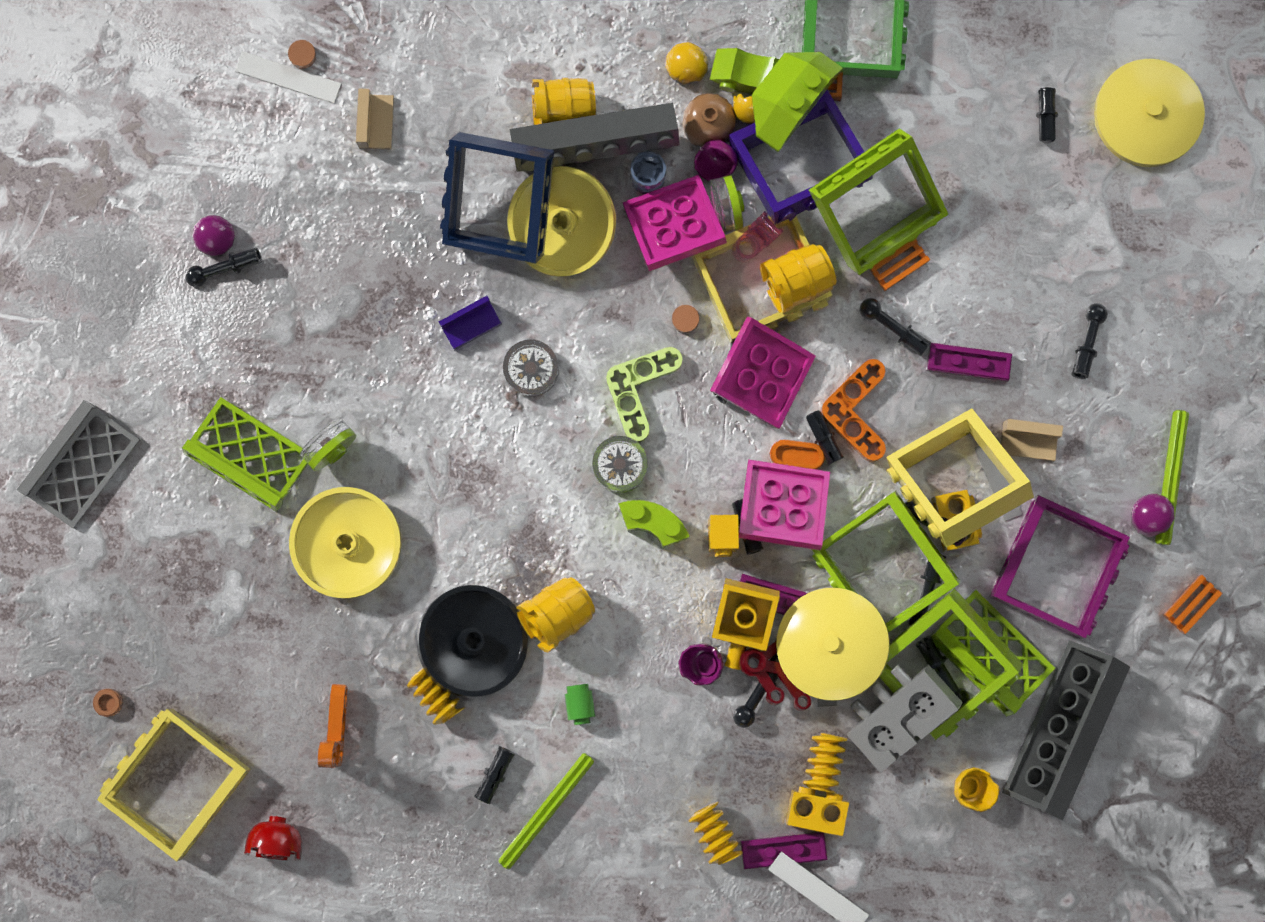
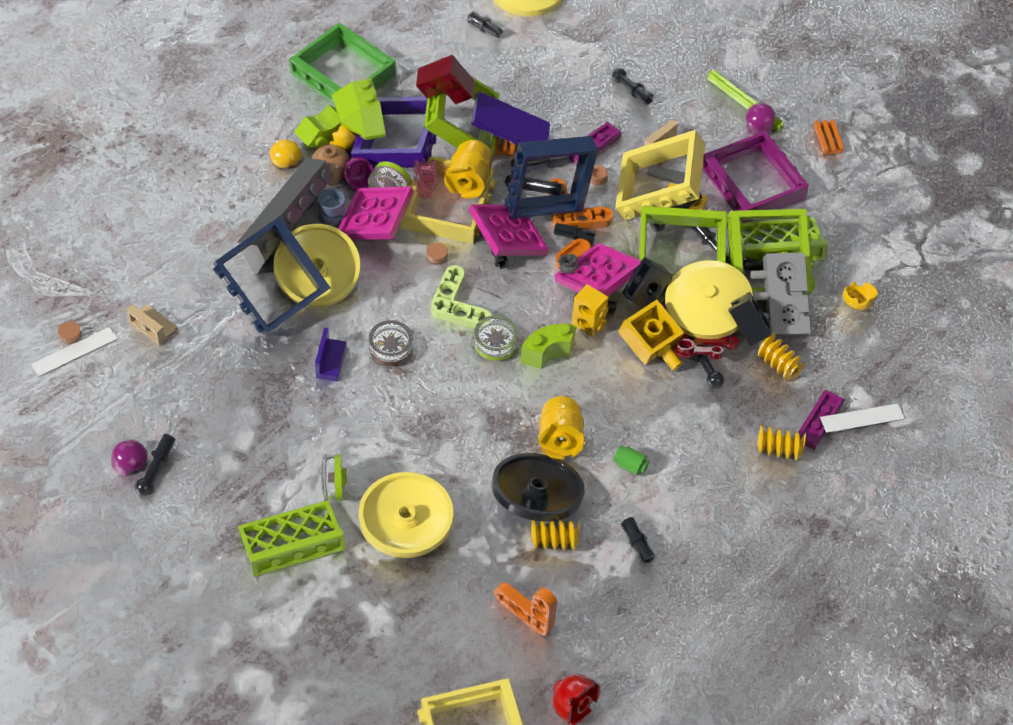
camera: 55 degrees left, 30 degrees down
light grey fence [17,400,140,528] -> none
lime axle [498,753,594,870] -> none
yellow piece [532,77,596,125] -> none
magenta hair [678,643,724,686] -> none
yellow brick [786,786,849,836] -> none
dark grey slope [1002,641,1130,820] -> none
none -> dark red brick [416,54,475,105]
none -> dark purple tile [471,91,550,145]
none -> dark blue window [505,136,598,219]
none -> black axle [505,175,563,195]
none -> dark grey bush [558,253,579,273]
none -> nougat tile [590,165,608,186]
none -> black brick [622,257,673,308]
none -> black hinge [728,292,772,346]

